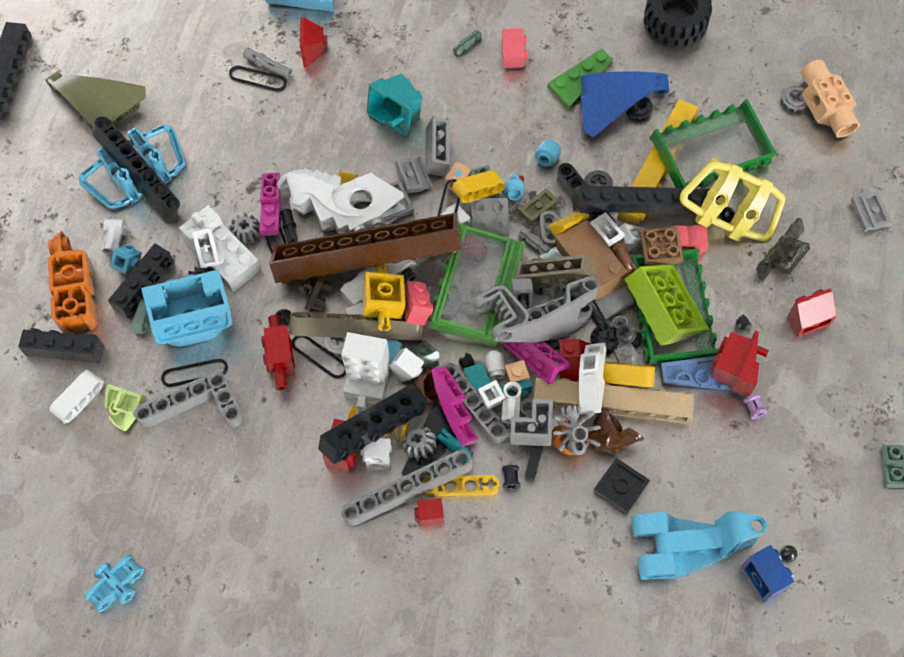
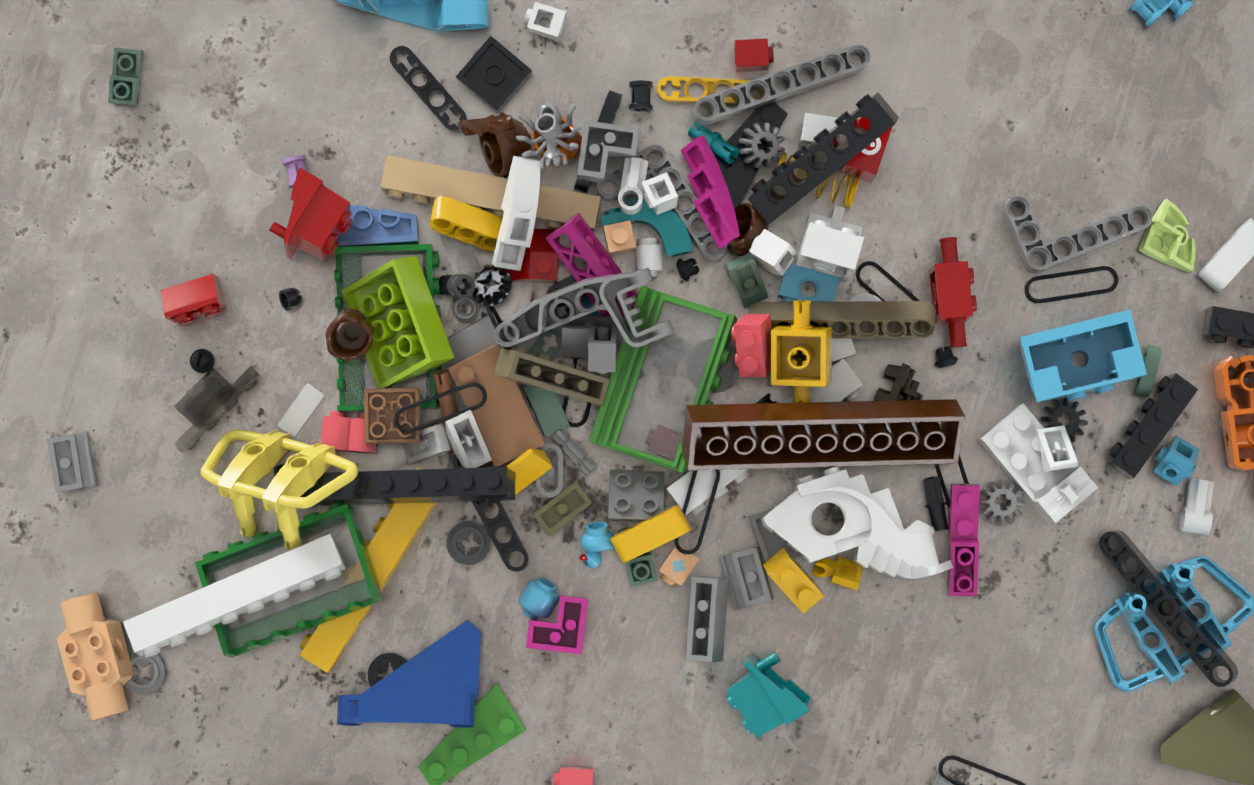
camera: 175 degrees left, 20 degrees up
none -> white brick [123,534,347,658]
none -> black piece [190,349,214,373]
none -> white sticker [278,383,324,437]
none -> reddish brown hair [325,309,375,361]
none -> black beam [390,46,467,133]
none -> black piece [394,382,487,433]
none -> white brick [524,2,567,43]
none -> dark pink brick [526,595,588,654]
none -> yellow brick [763,547,824,614]

